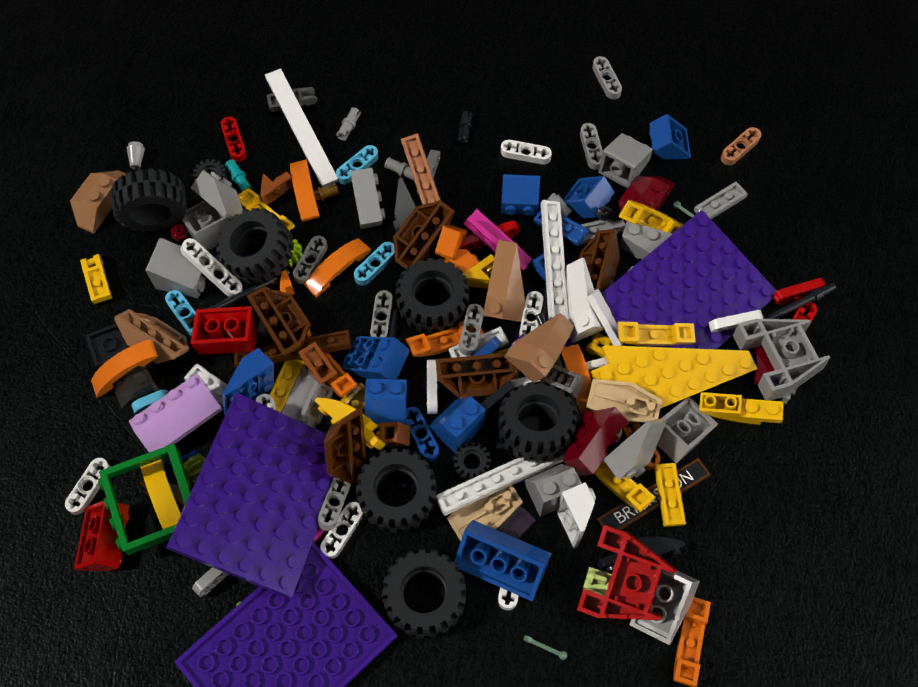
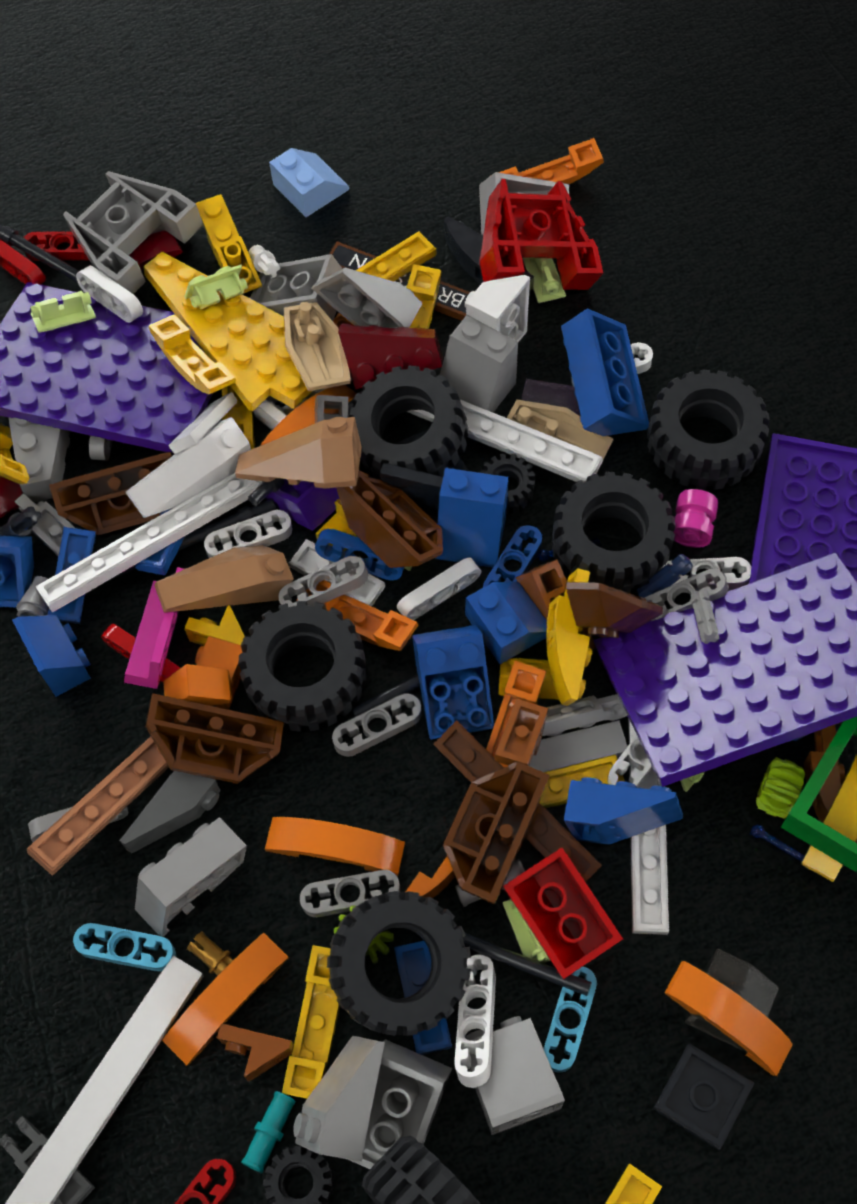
camera: 120 degrees left, 0 degrees up
medium nougat wedge [114,309,189,364] -> none
lavender slope [129,373,223,452] -> none
medium azure beam [132,390,169,415] -> none
dark red plate [171,224,189,241] -> none
light grey pin [336,108,361,141] -> none
medium azure beam [354,242,395,286] -> none
light grey pin [384,157,414,180] -> none
sand green hinge [523,635,567,660] -> none
none -> yellowish green hinge [30,291,96,333]
none -> yellowish green hinge [184,264,248,309]
none -> white axle [249,245,280,278]
none -> light blue slope [269,148,349,217]
none -> dark blue axle [636,554,693,598]
none -> dark pink wheel [674,489,719,548]
none -> light grey axle [690,589,719,644]

